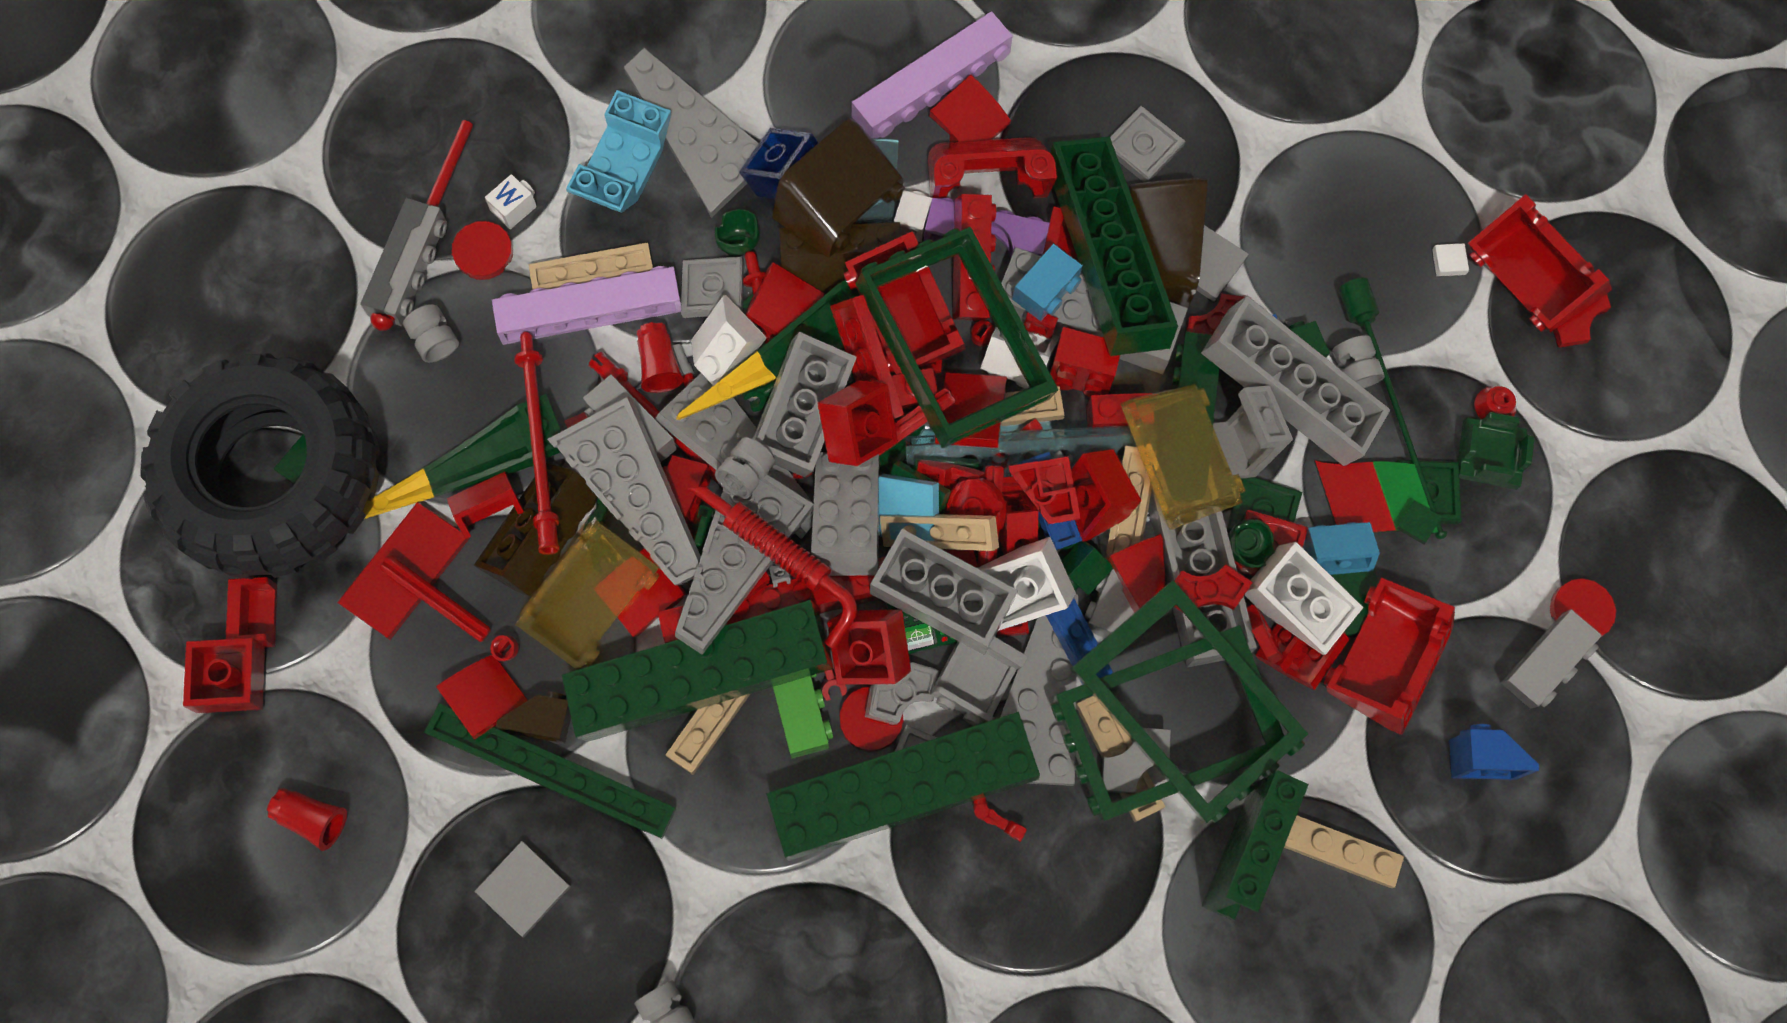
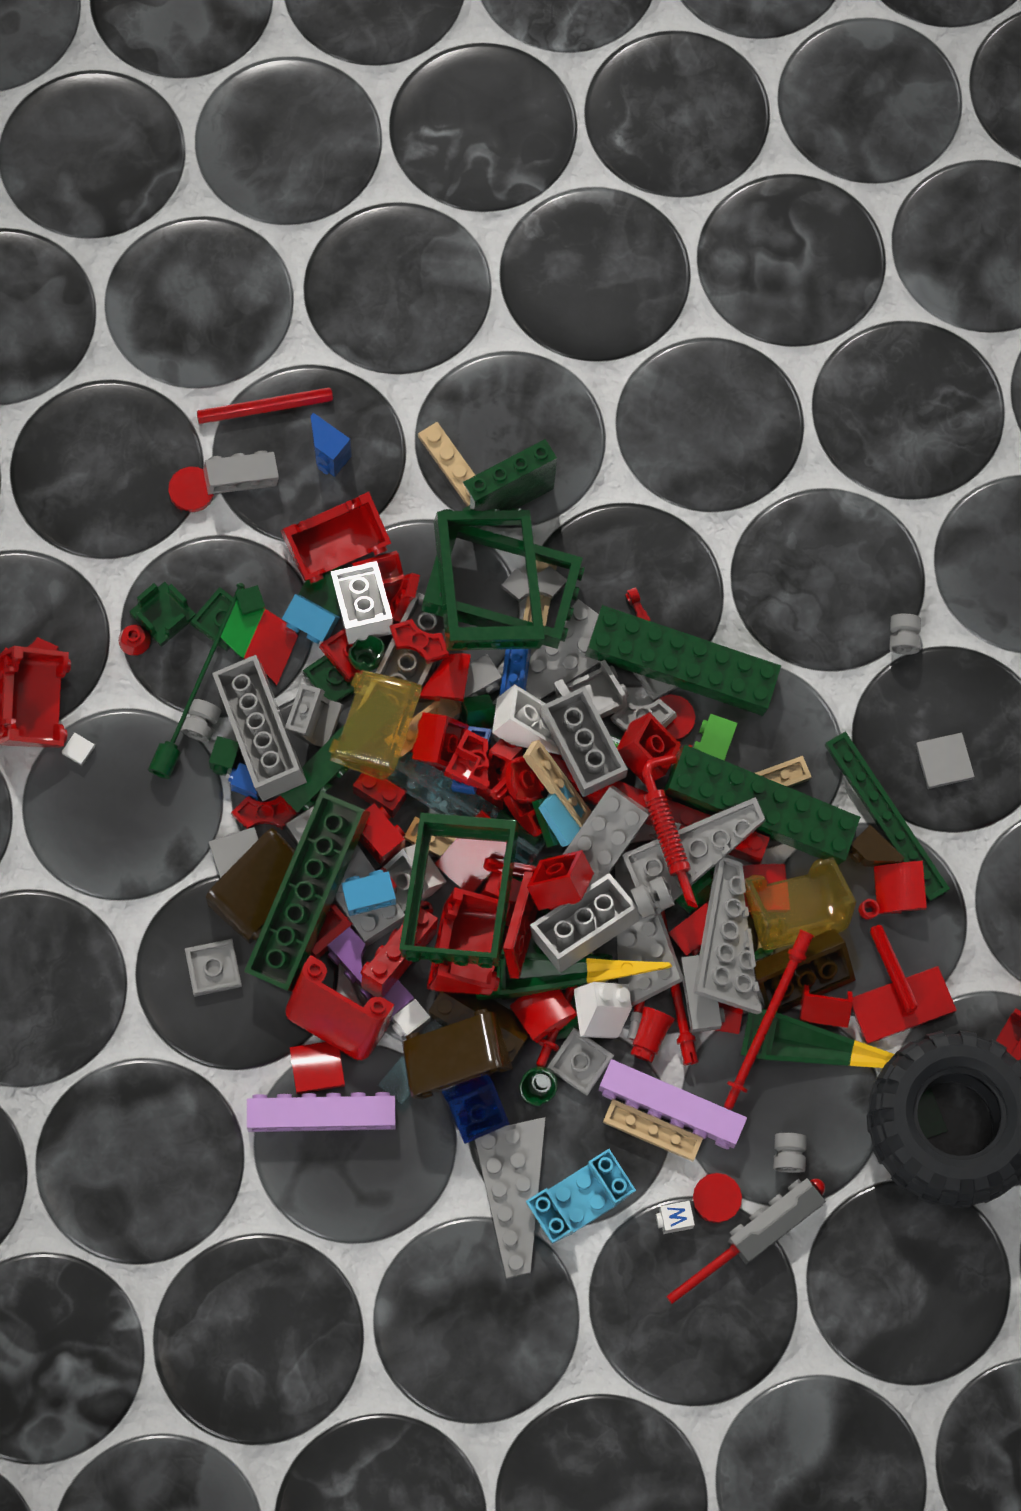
camera: 145 degrees left, 0 degrees up
none -> red axle [197,388,333,424]

